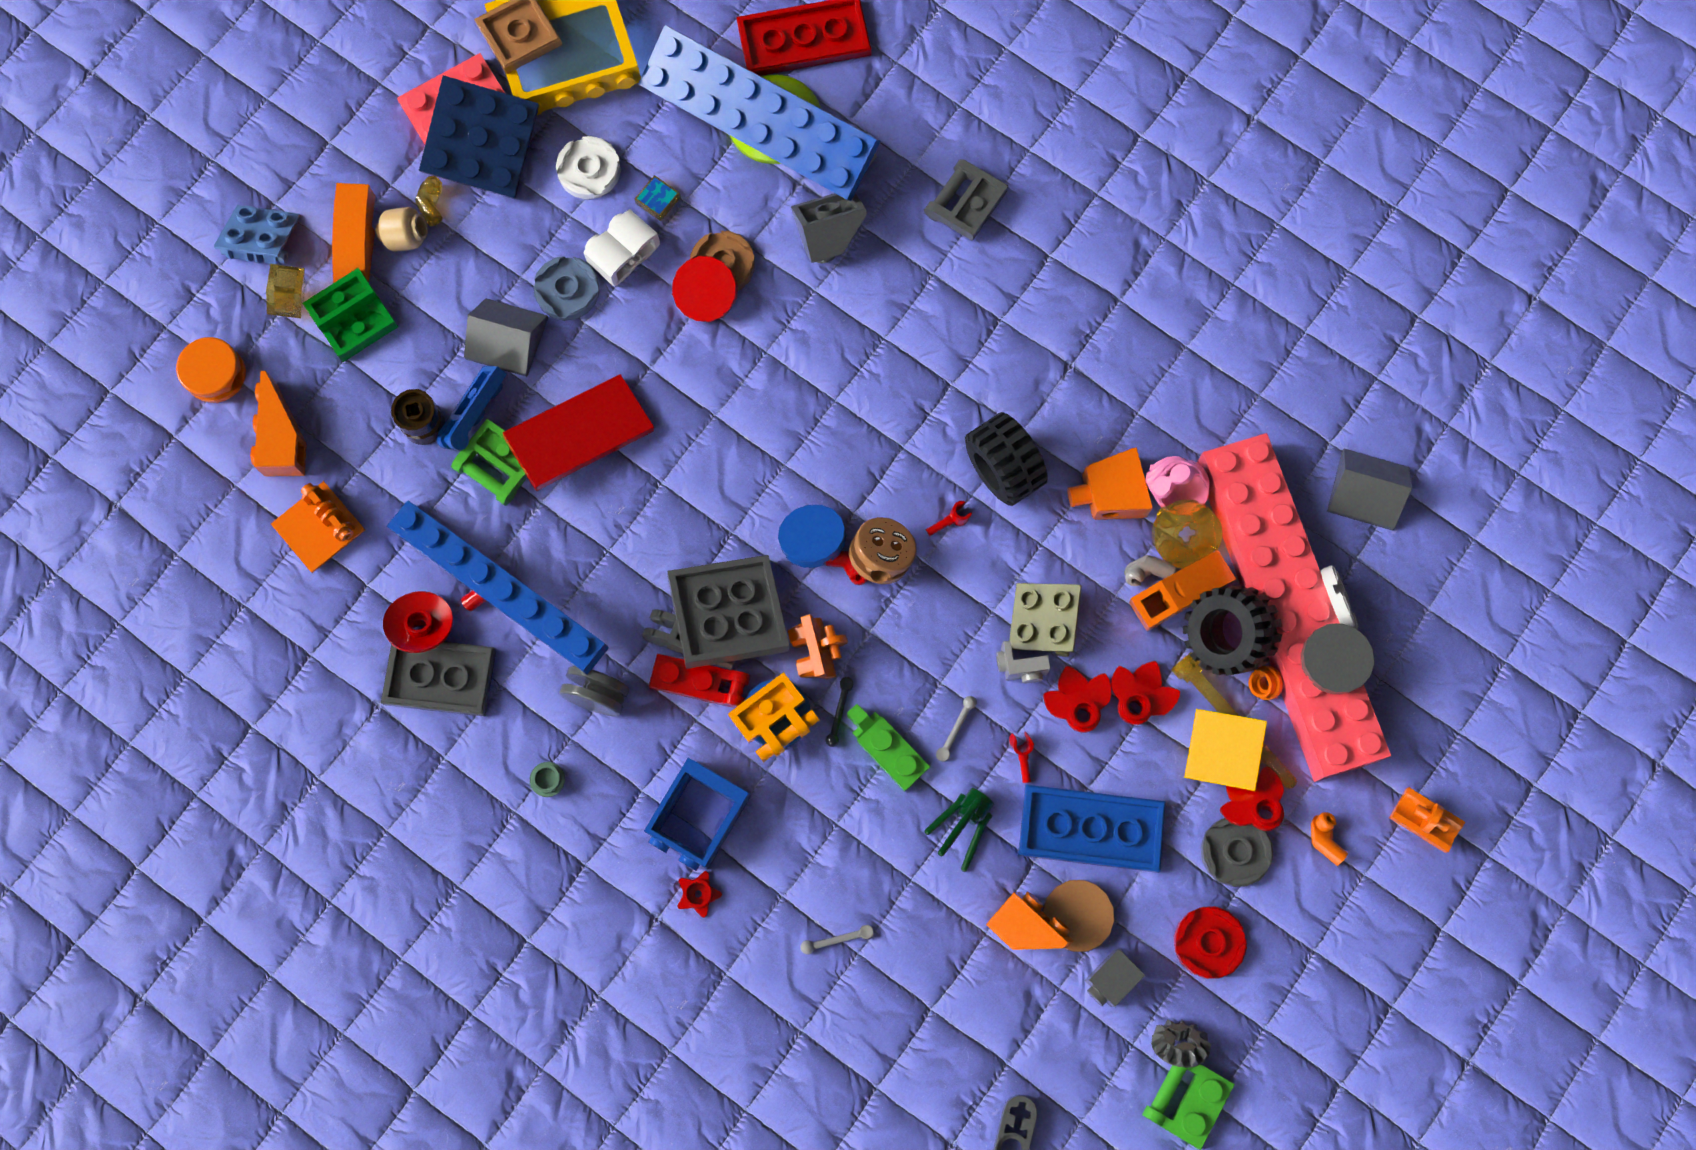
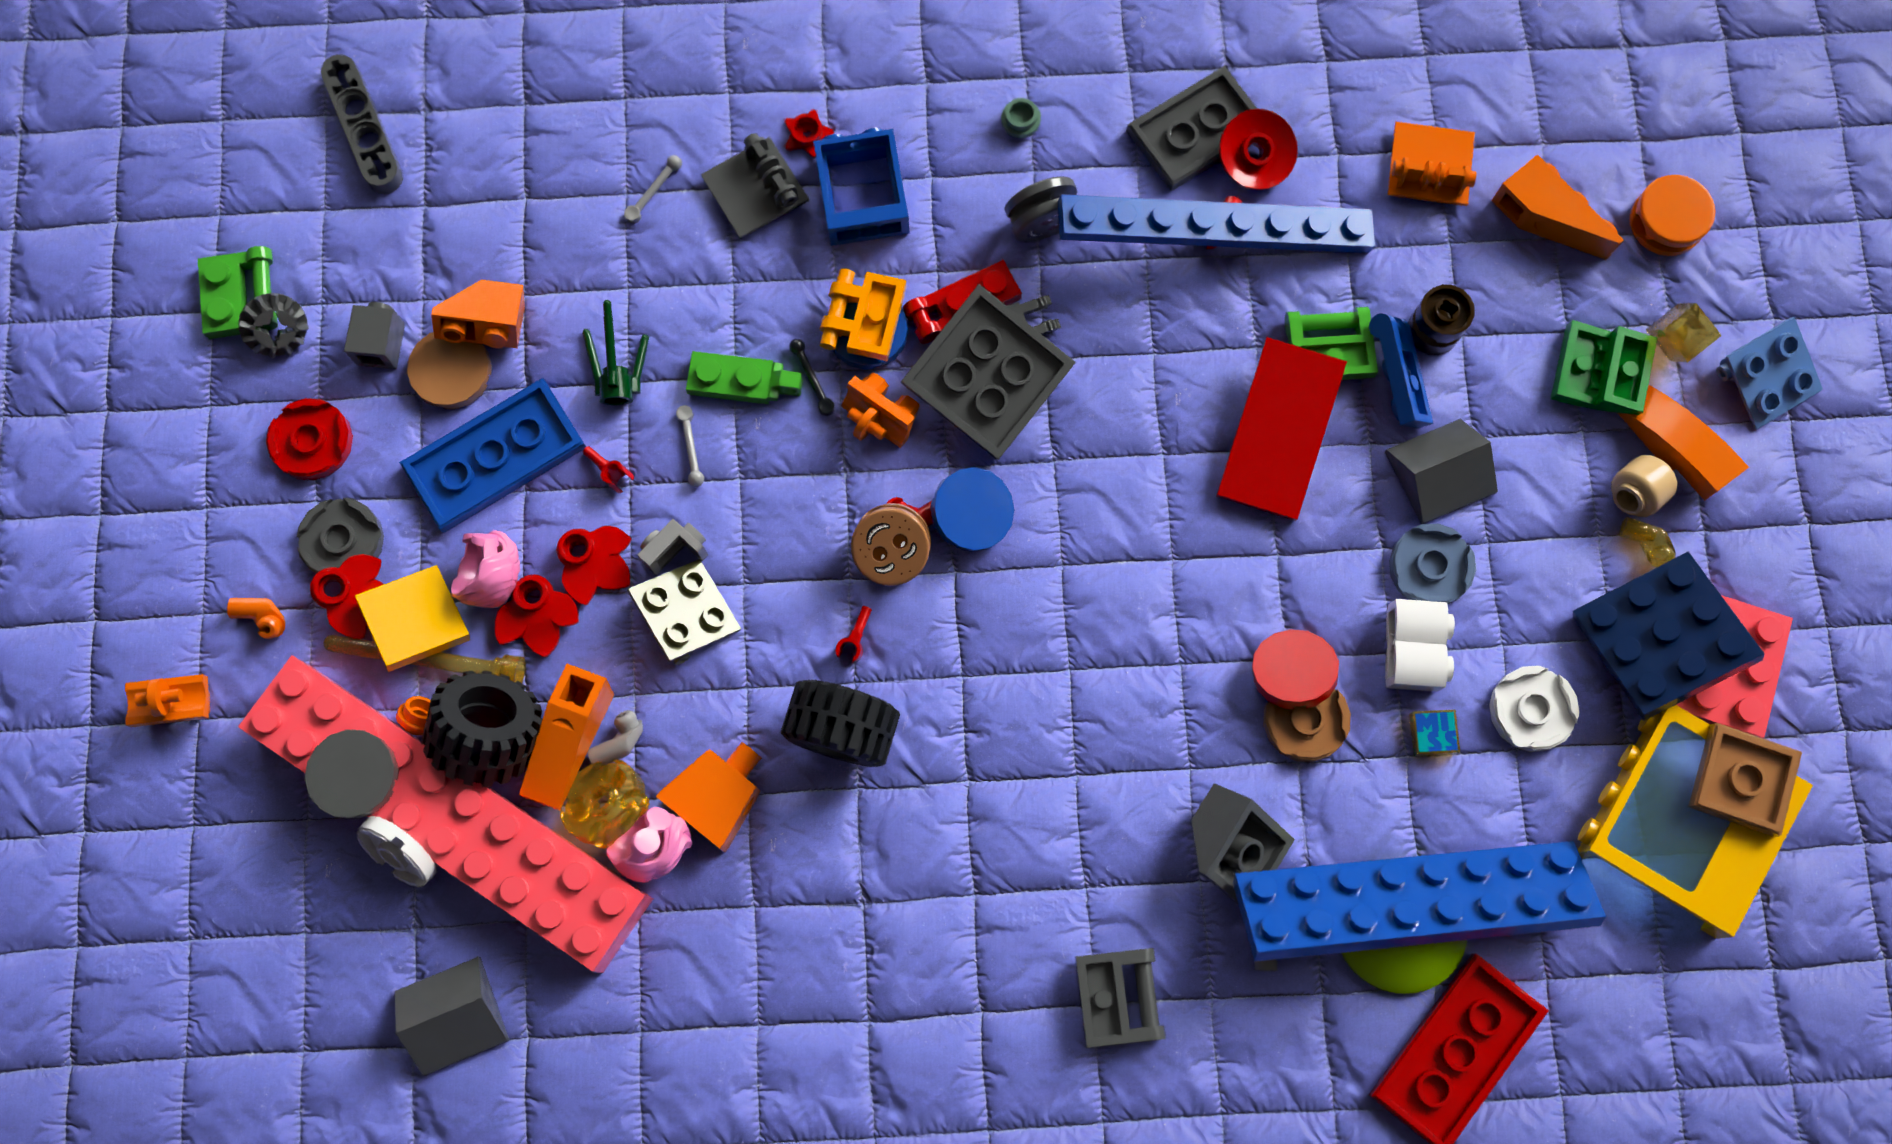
camera: 140 degrees right, 0 degrees up
none -> bright pink hair [451,530,520,608]
none -> dark grey hinge [701,133,810,239]

